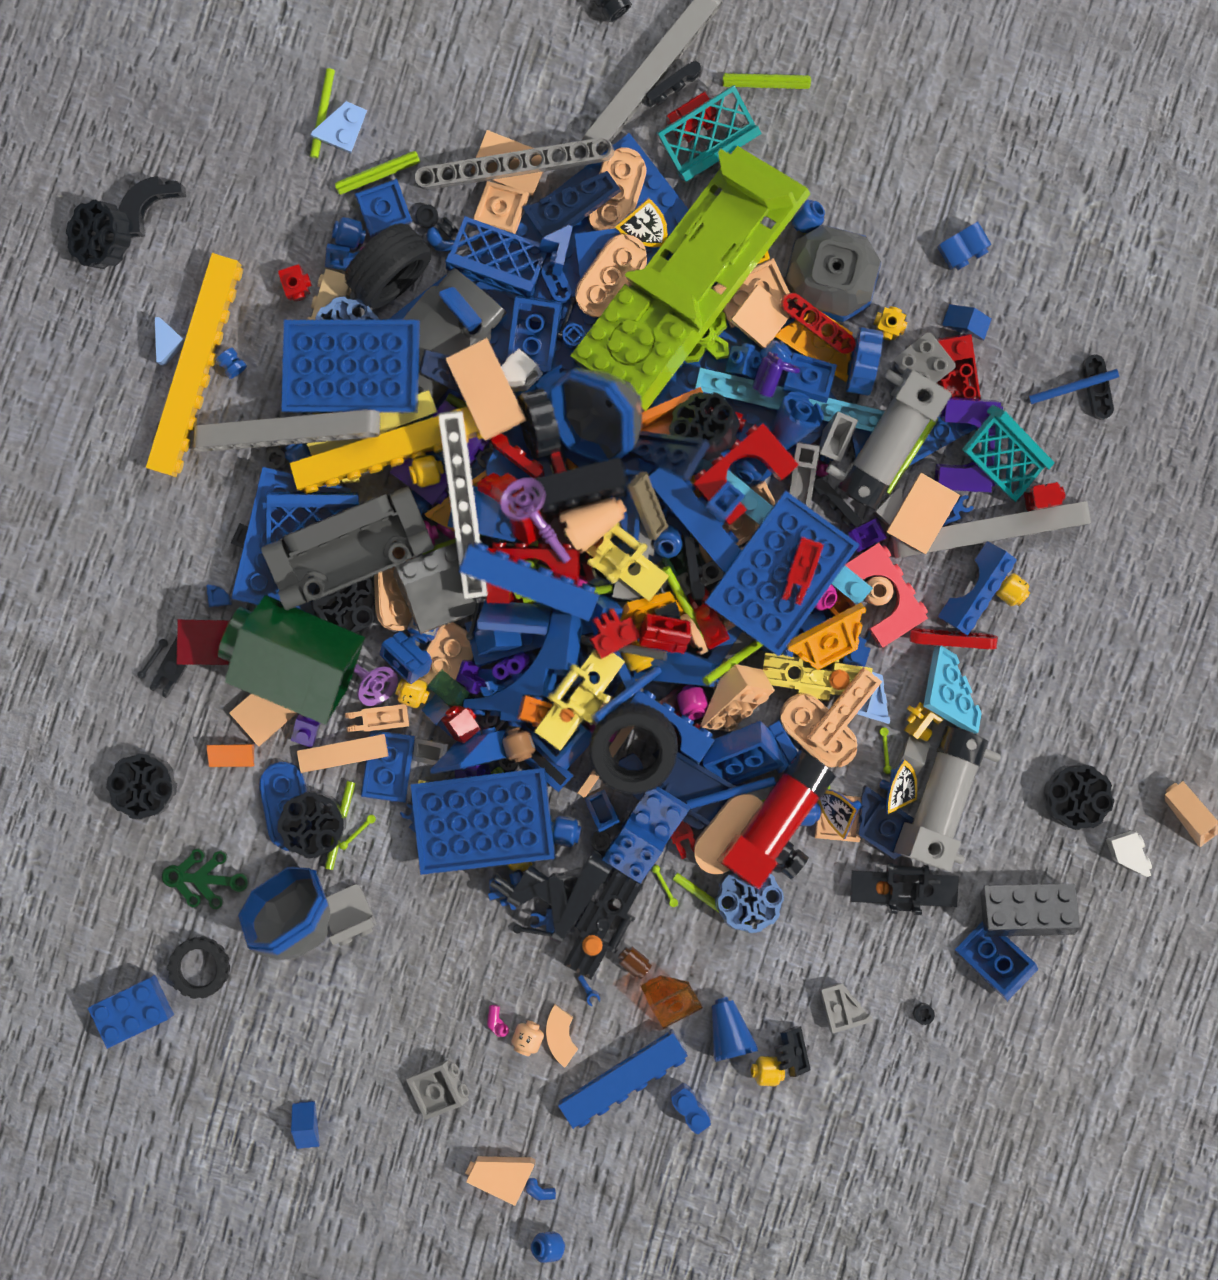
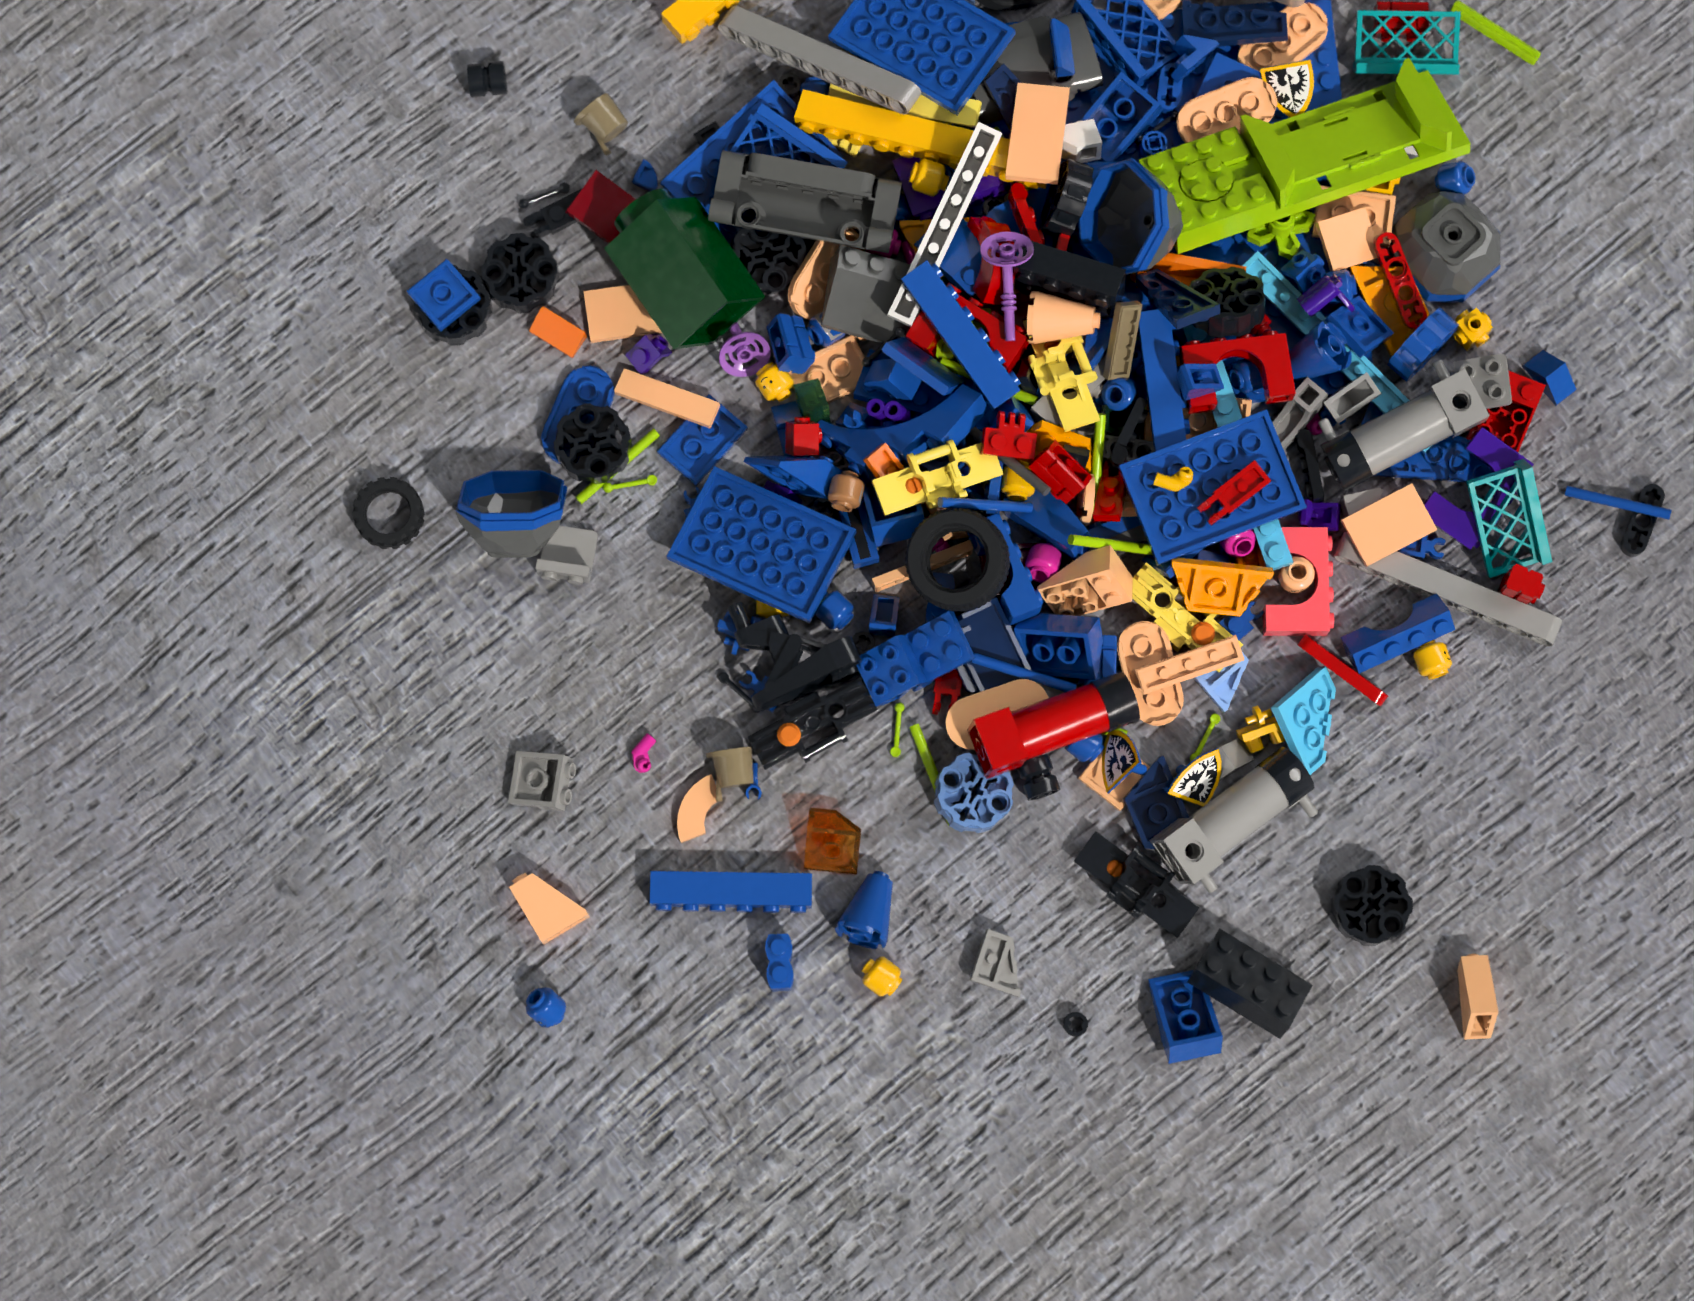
camera: 30 degrees right, 10 degrees down
blue brick [88,975,174,1049] -> none
dark green plant [162,849,249,909] -> none
blue slope [291,1101,320,1149] -> none
light nougat hinge [345,704,410,732] -> none
light grey slope [412,738,450,765] -> none
dark purple bracket [456,660,487,694] -> none
light nougat head [511,1020,544,1056] -> none
blue arm [525,1178,556,1200] -> none
reddish brown brick [618,946,652,979] -> none
black hinge [774,1026,811,1077] -> none
lime bar [887,418,938,495] -> none
blue brick [937,222,992,270] -> none
white slope [1106,831,1152,877] -> none
none -> blue plate [407,259,481,332]
none -> black wheel [467,61,507,98]
none -> black connector [481,233,560,313]
none -> dark tan hat [574,93,628,156]
none -> dark tan hat [706,747,754,802]
none -> yellow arm [1153,467,1193,492]

